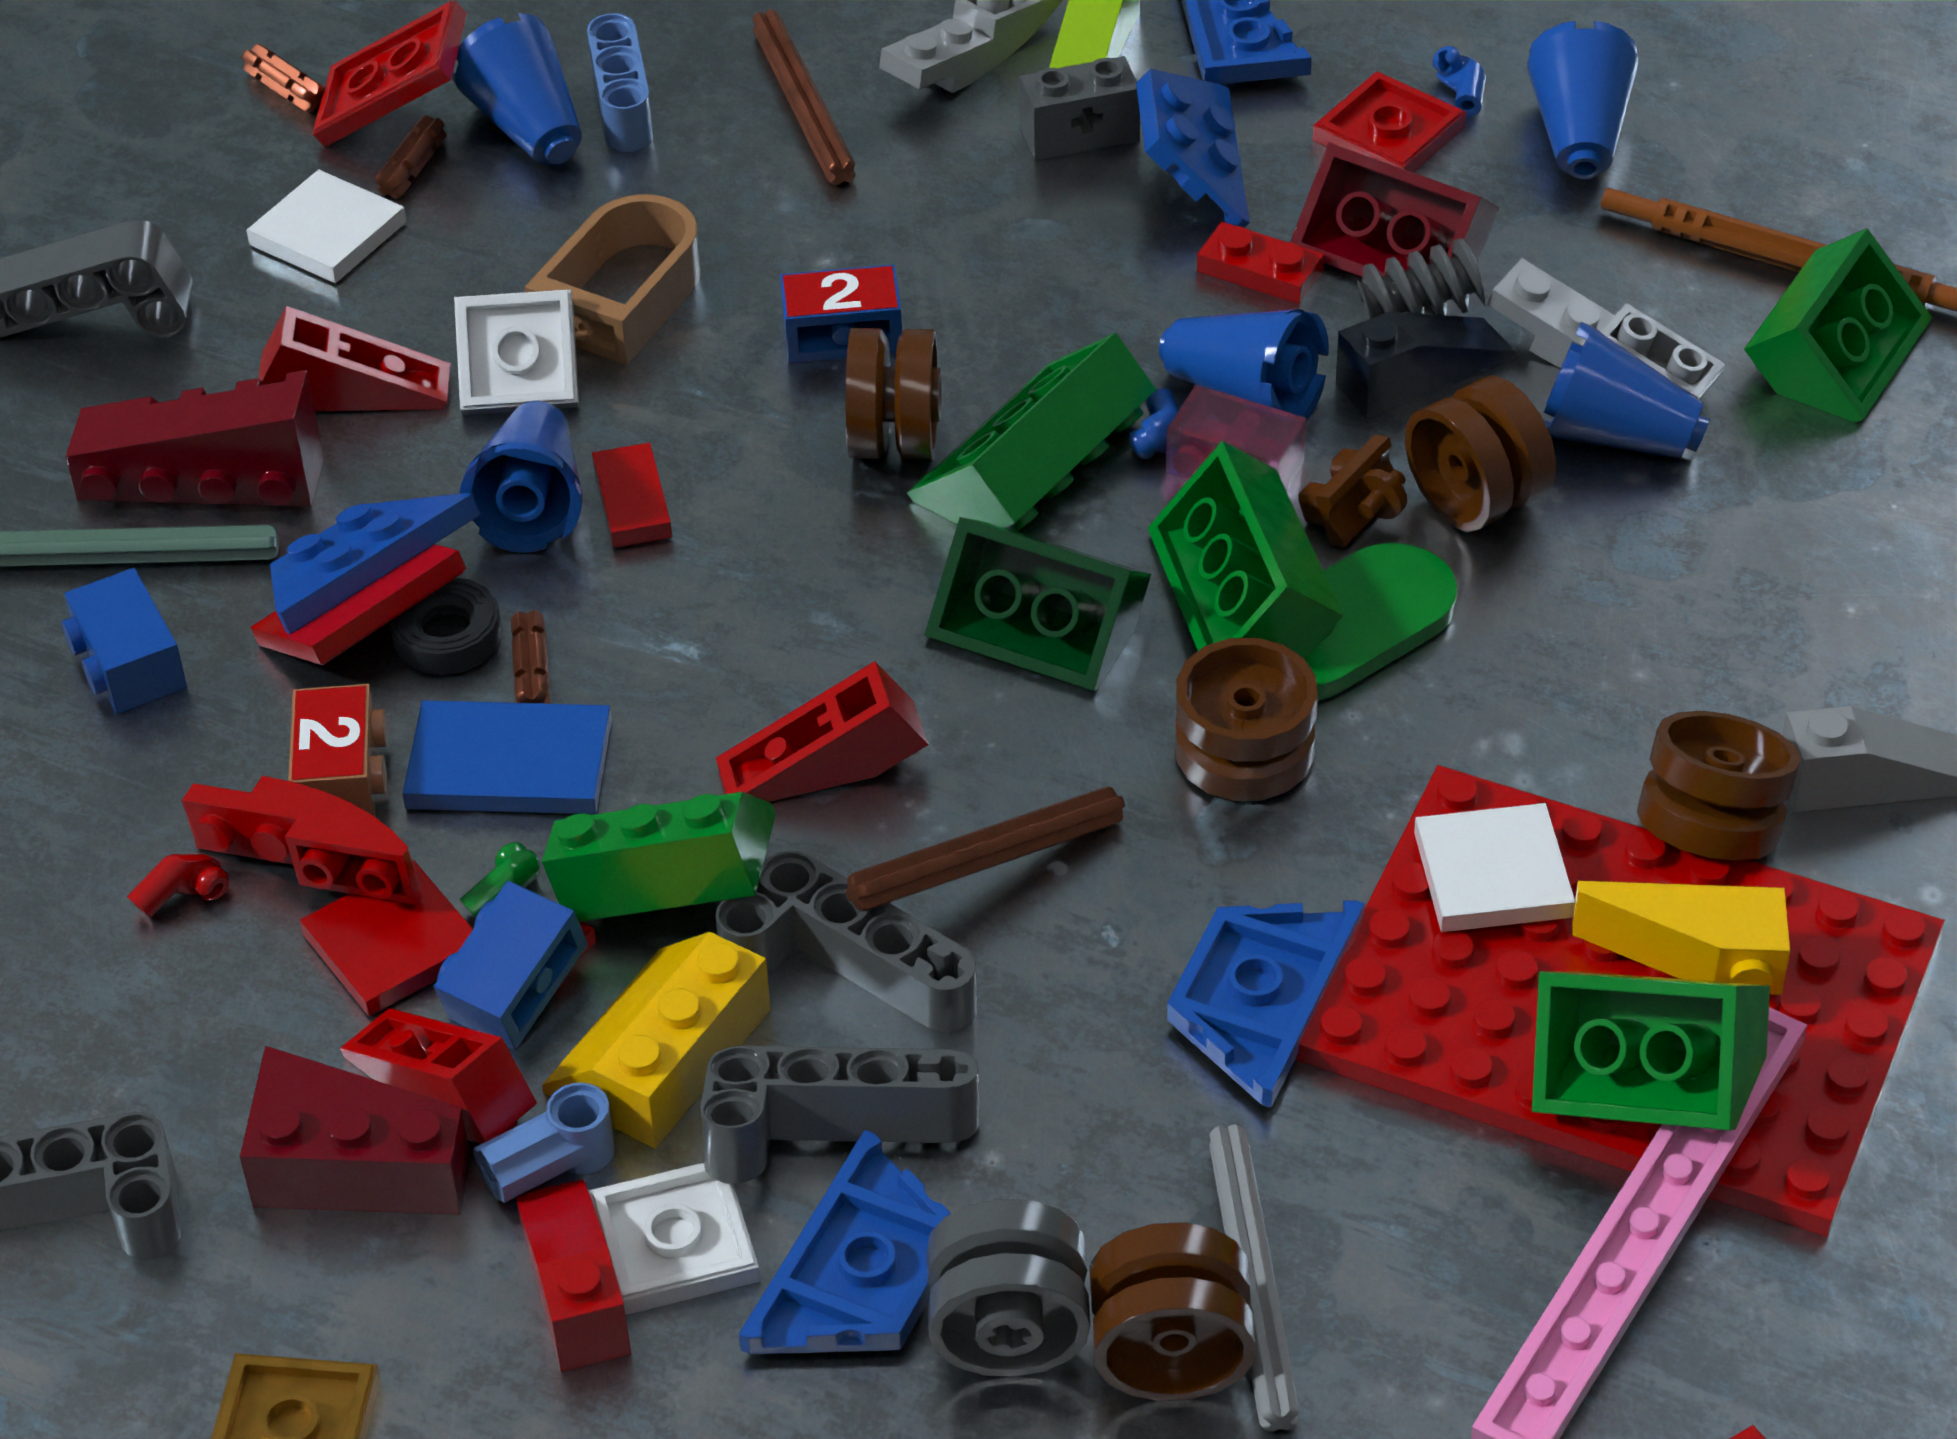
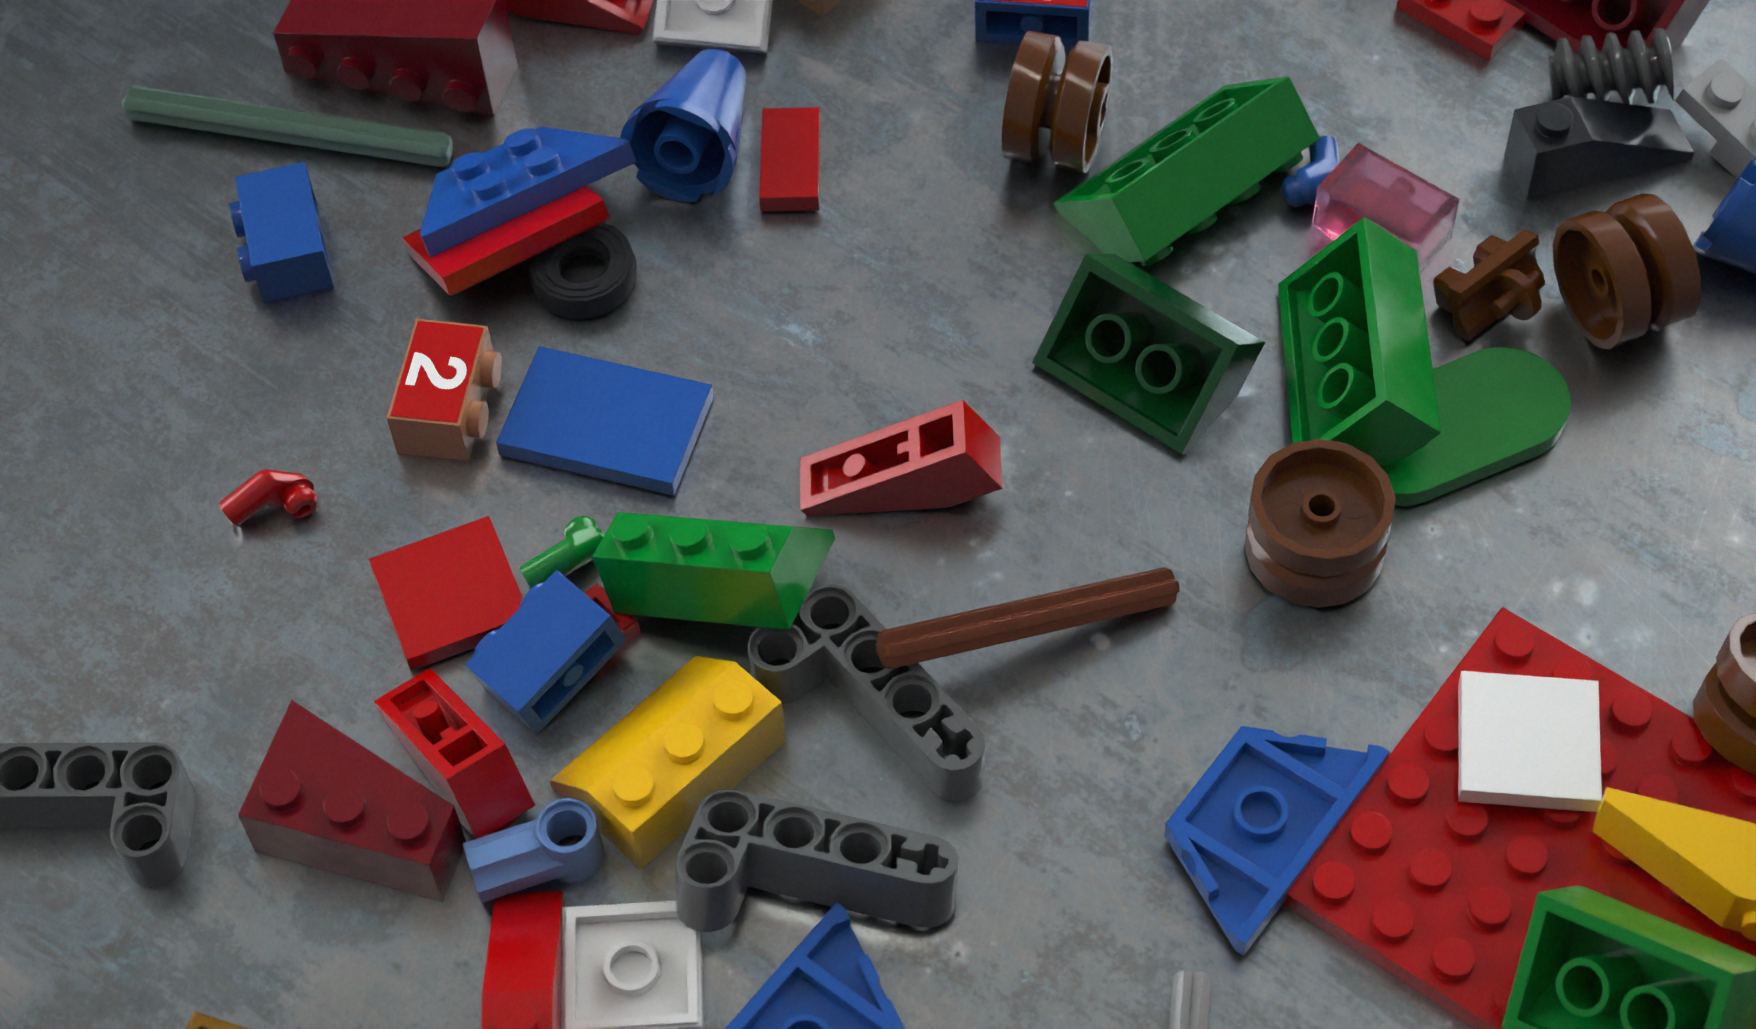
camera: 15 degrees right, 10 degrees up
red slope [181,776,422,905] -> none
copper axle [511,609,550,704] -> none
blue cone [1159,309,1329,427] -> none

